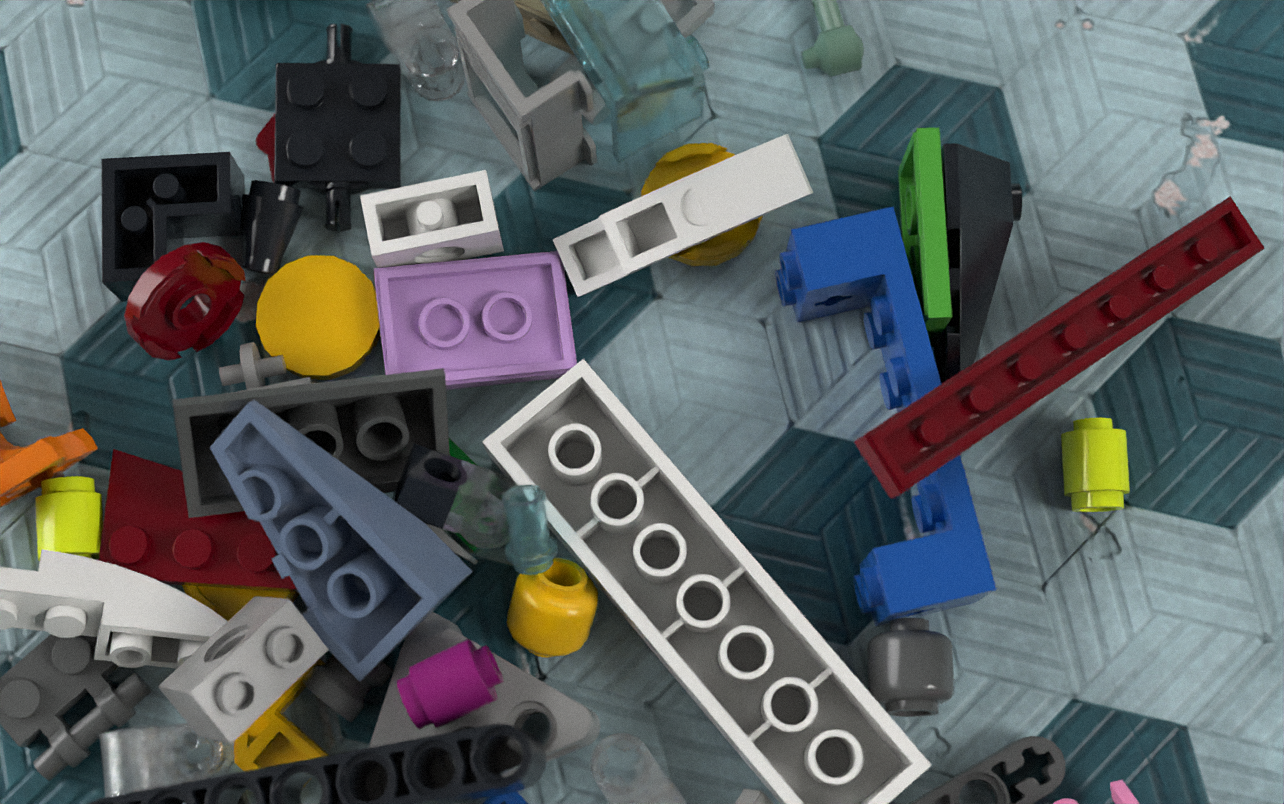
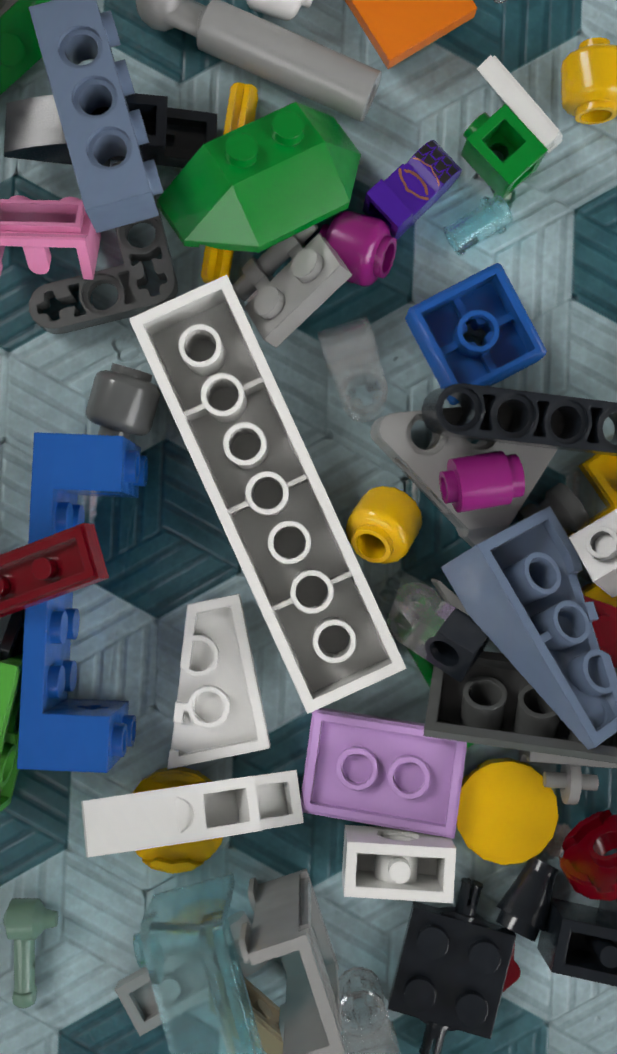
camera: 165 degrees left, 10 degrees up
clear light blue pin [502,485,558,575] -> none
none -> white wing [167,593,271,769]

